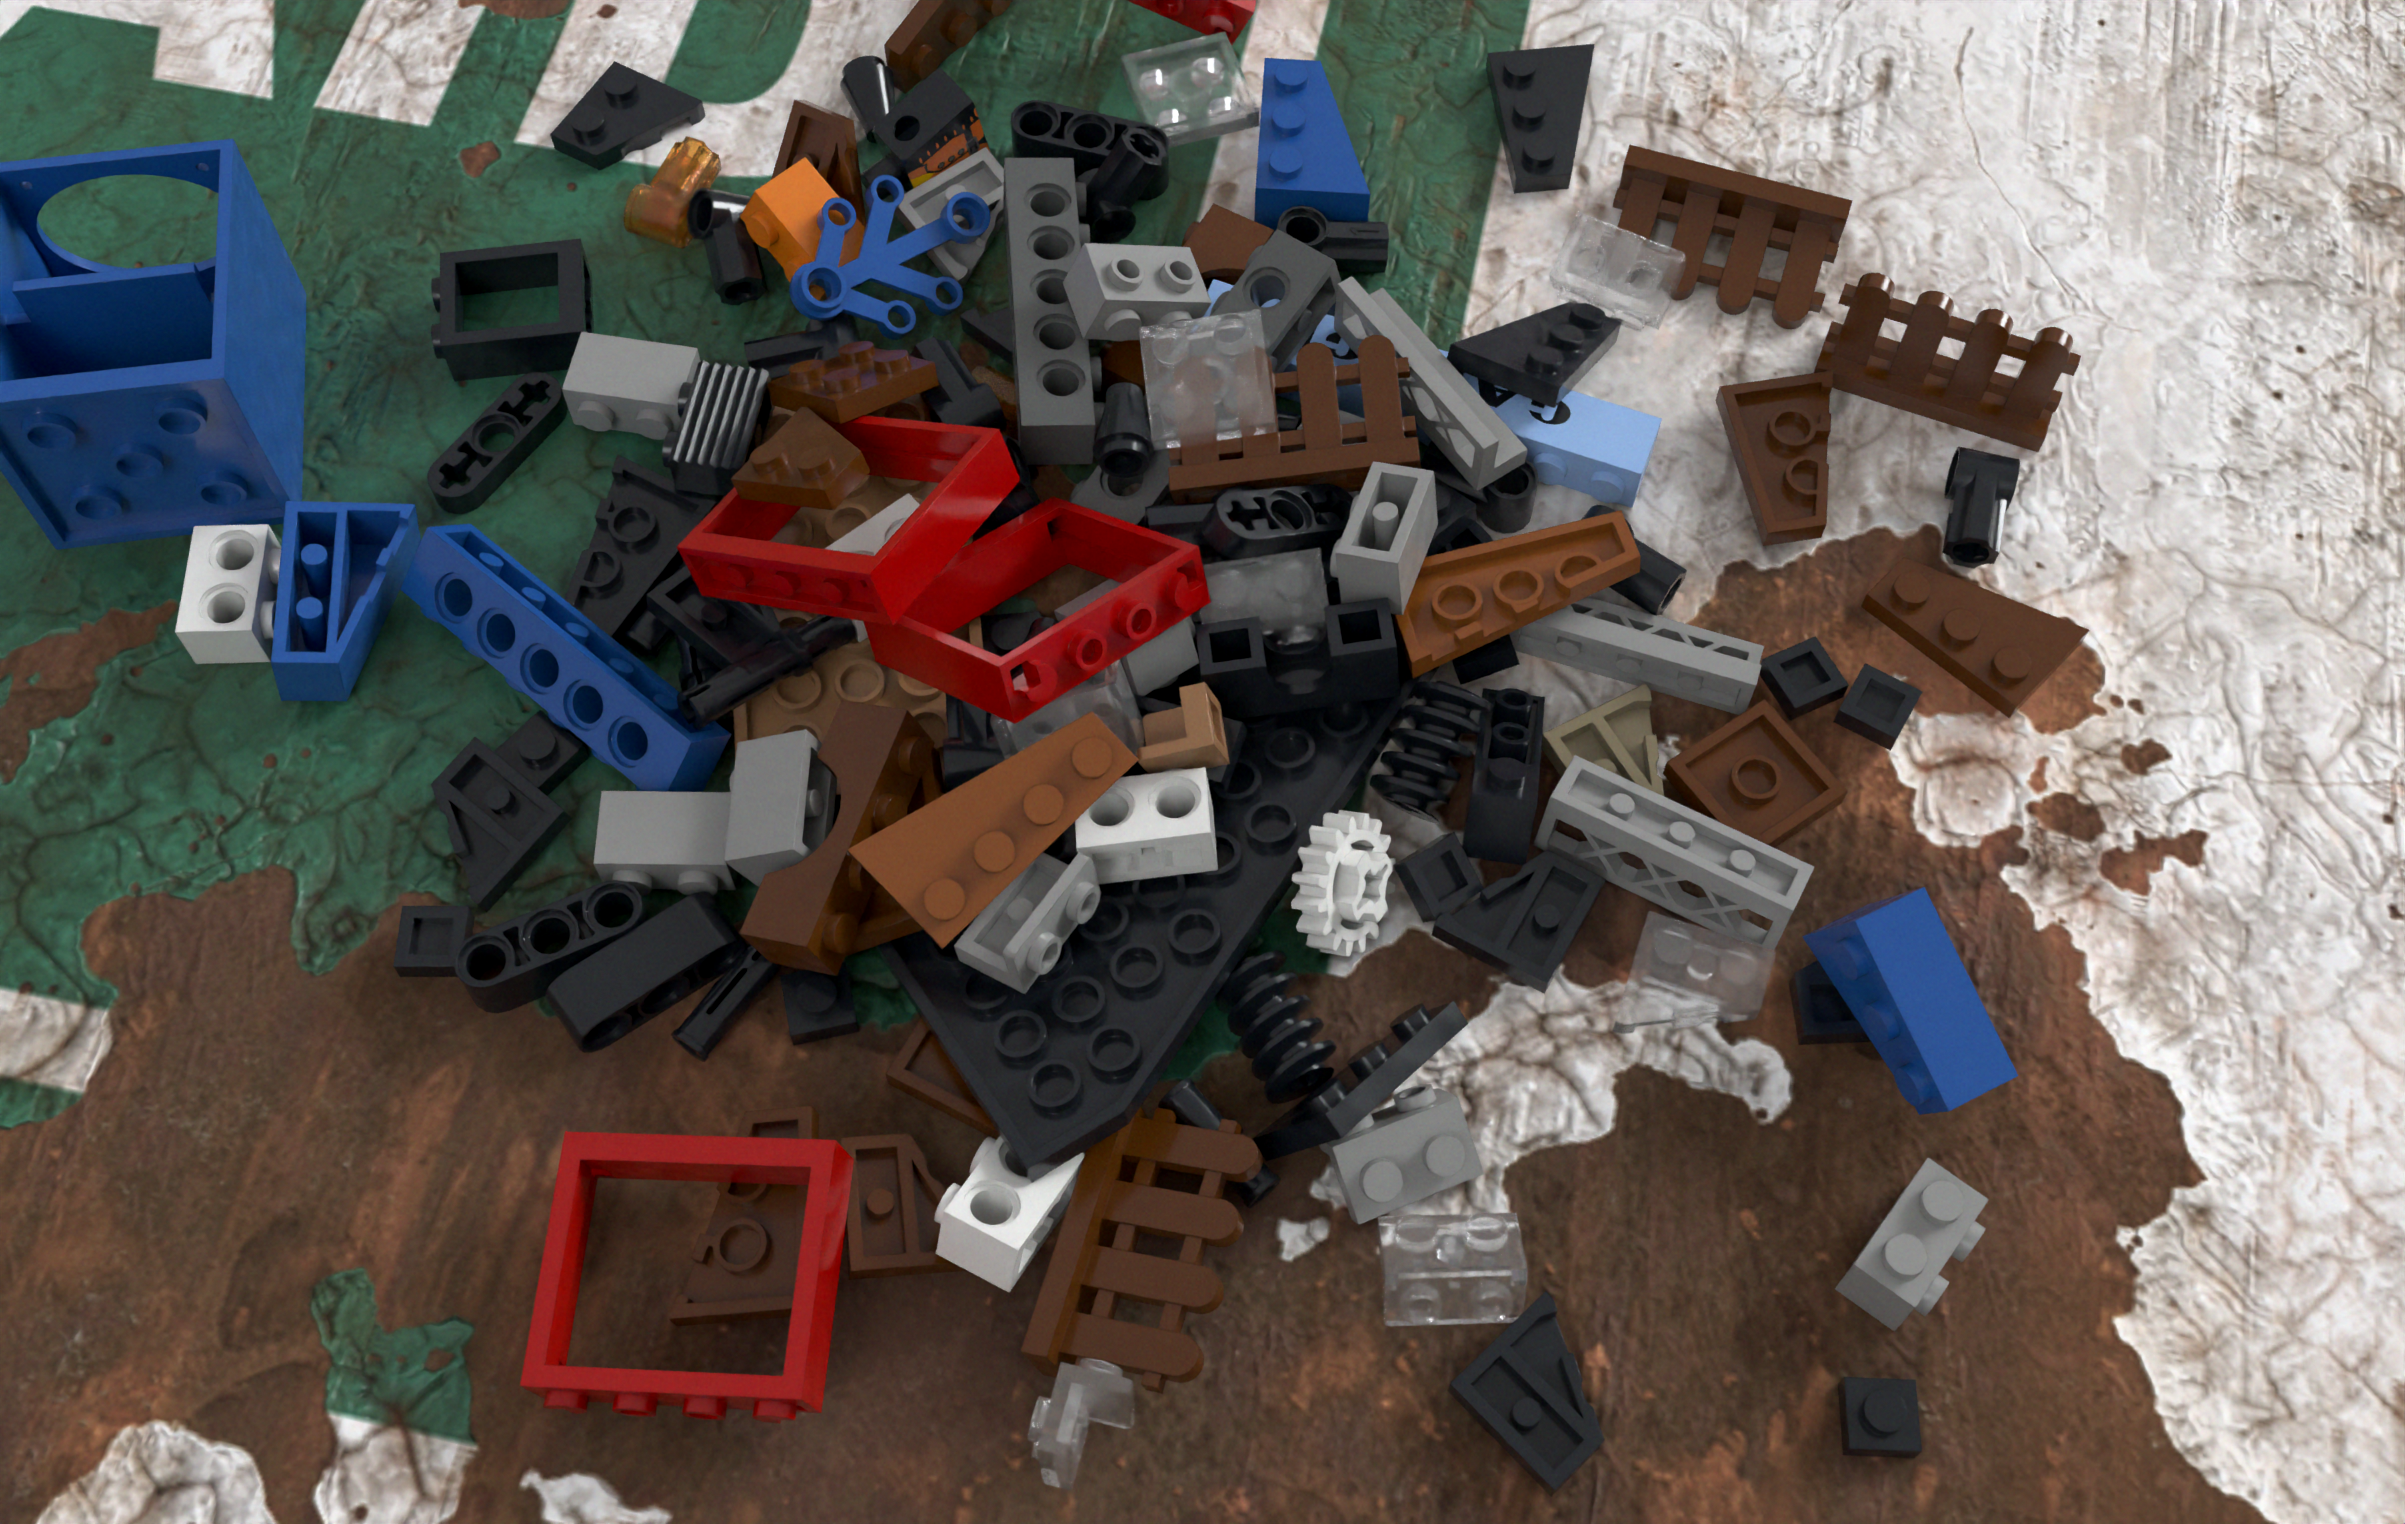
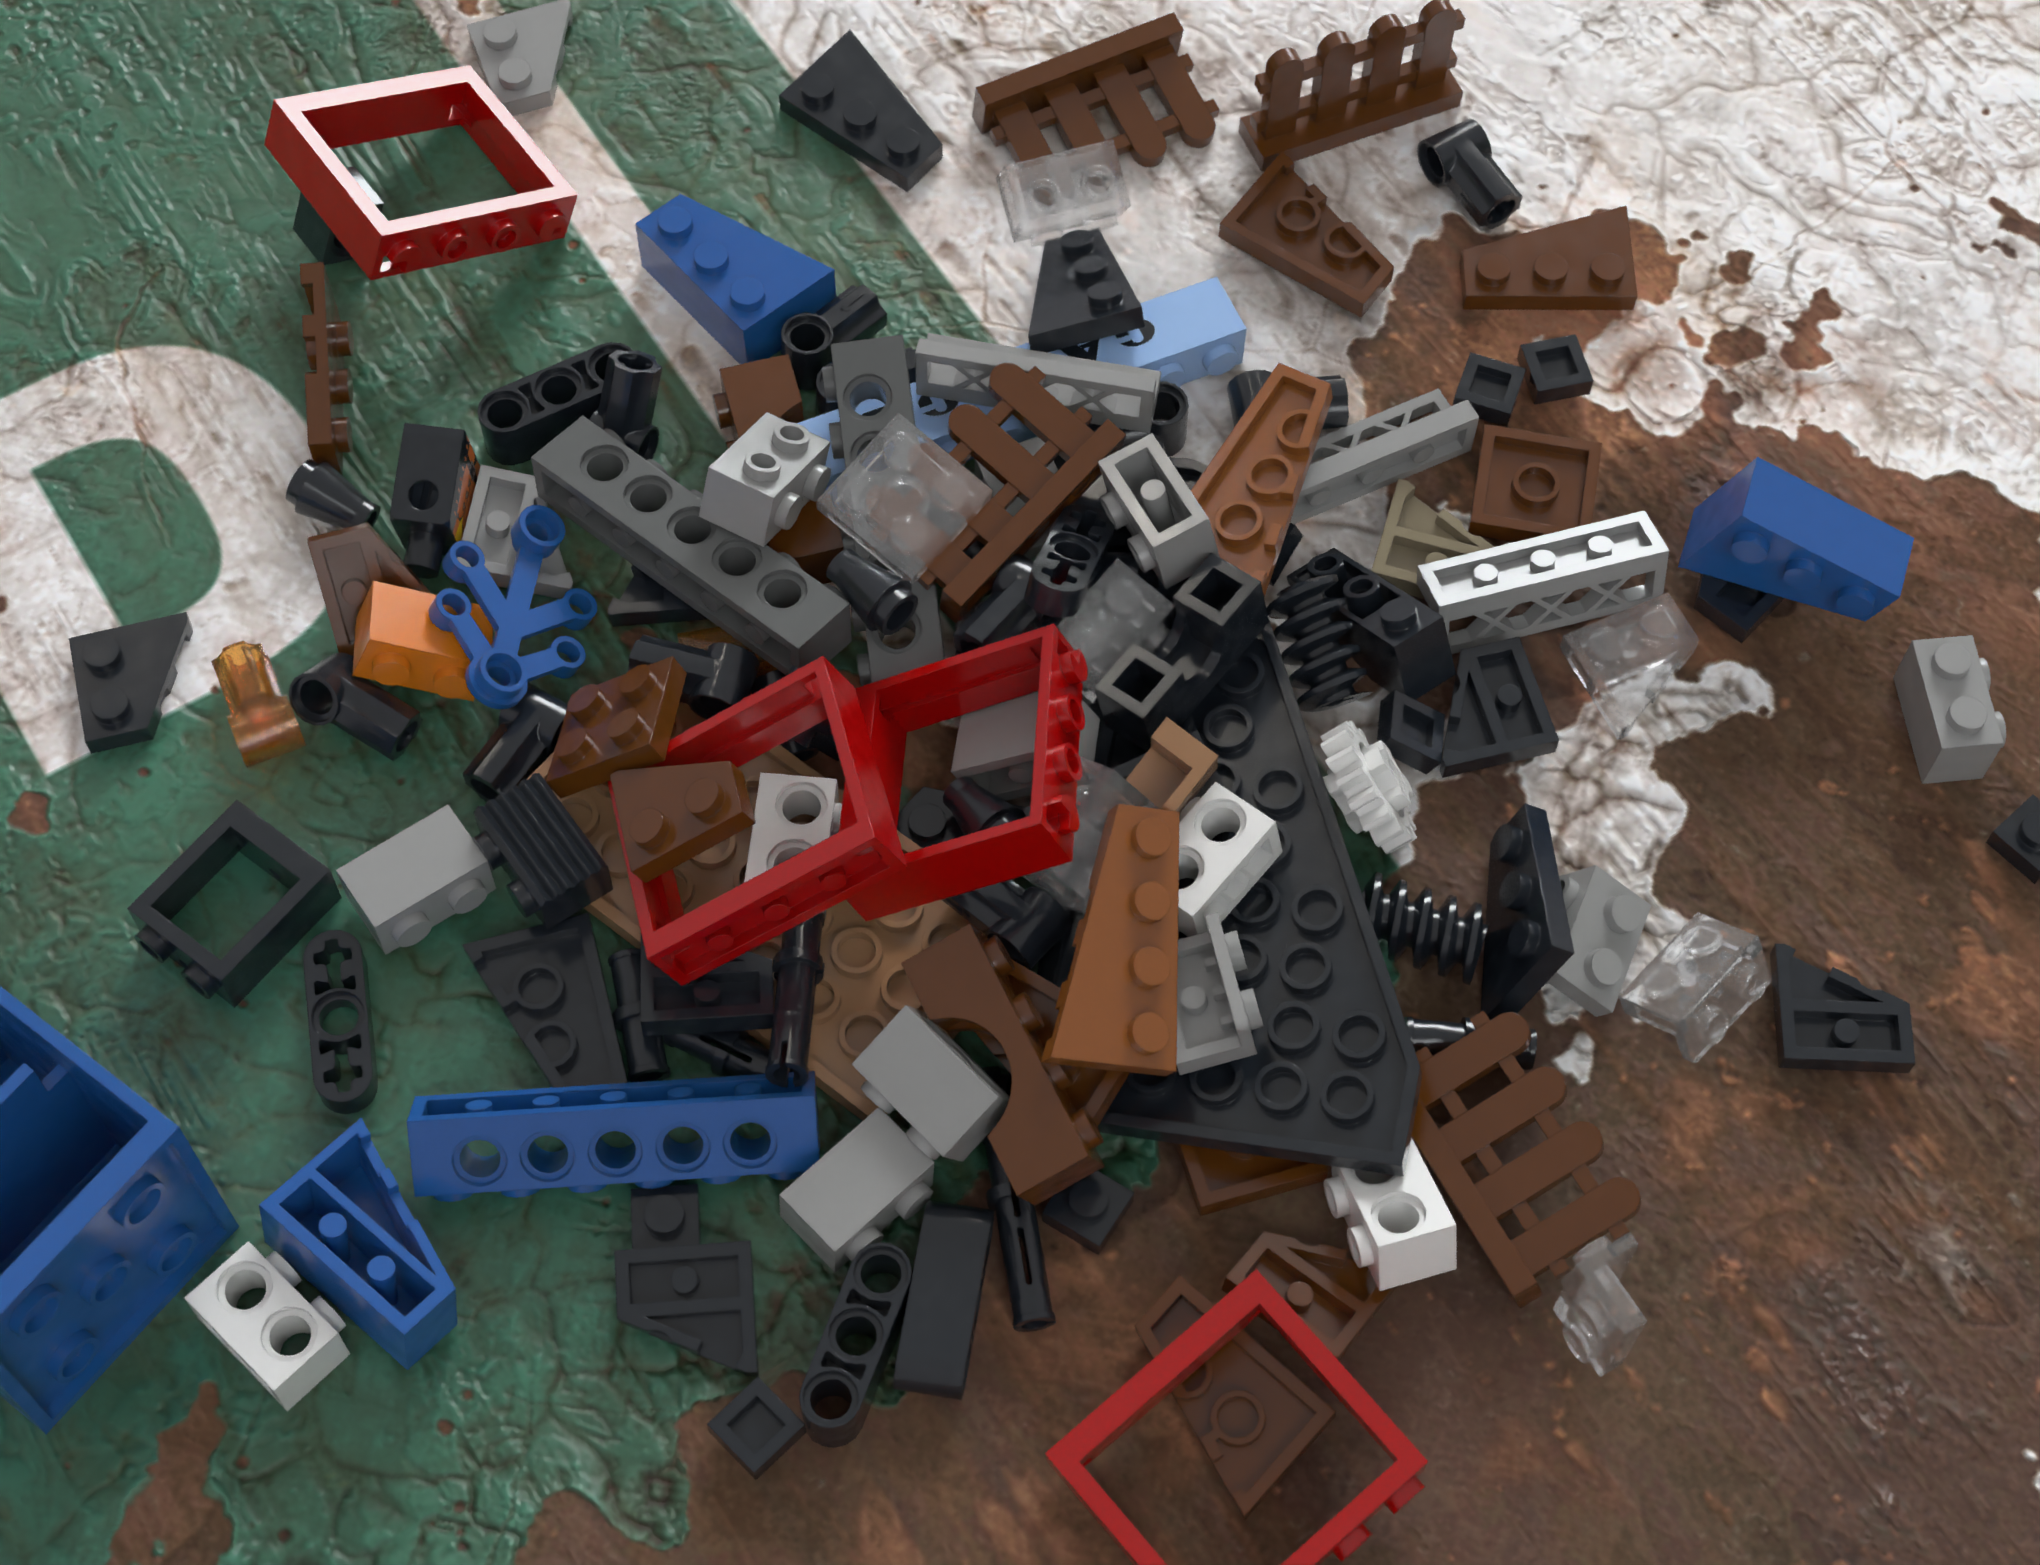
camera: 45 degrees left, 0 degrees up
clear plate [1121,31,1259,148] -> none

